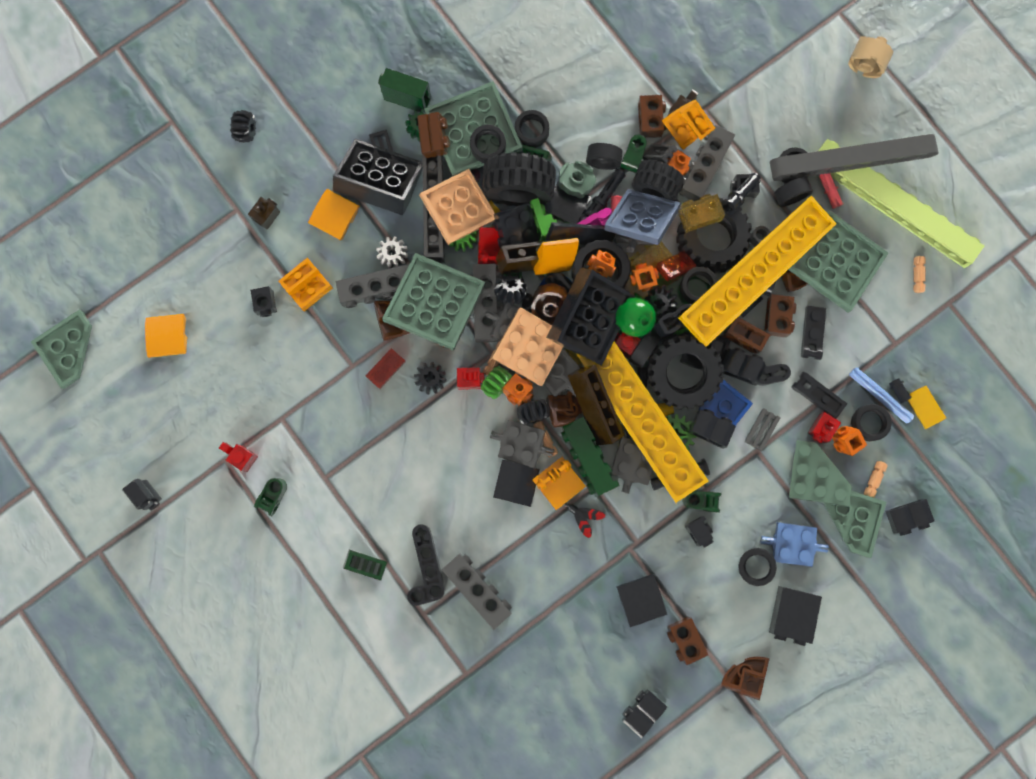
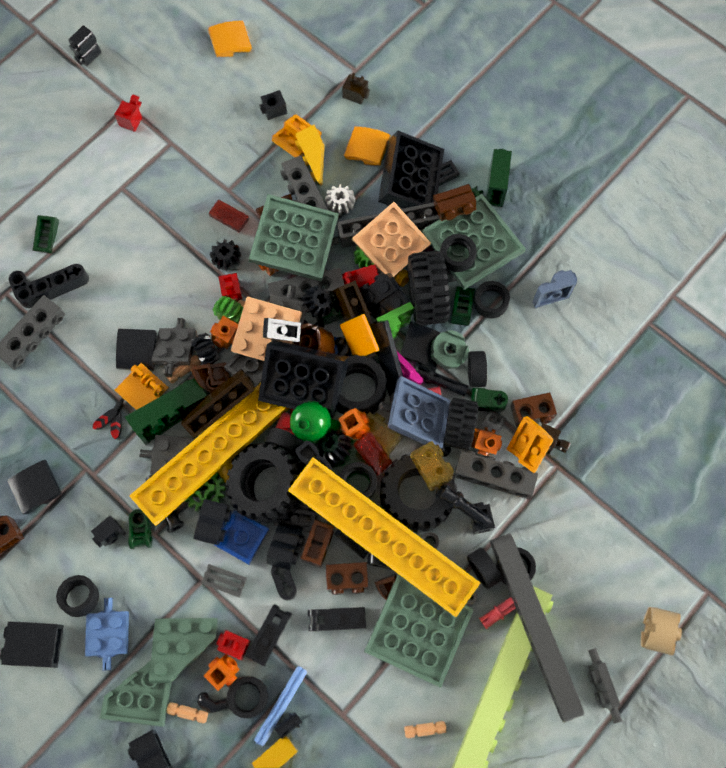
camera: 80 degrees right, 10 degrees down
black gear [230,110,256,143] -> none
dark green piece [254,478,287,517] -> none
orange brick [587,250,616,278] -> none
none -> black arm [197,692,229,713]
none -> slope [263,318,301,342]
none -> yellow slope [295,125,325,186]
none -> sand blue plate [532,270,577,308]
none -> dark grey plate [587,648,622,723]

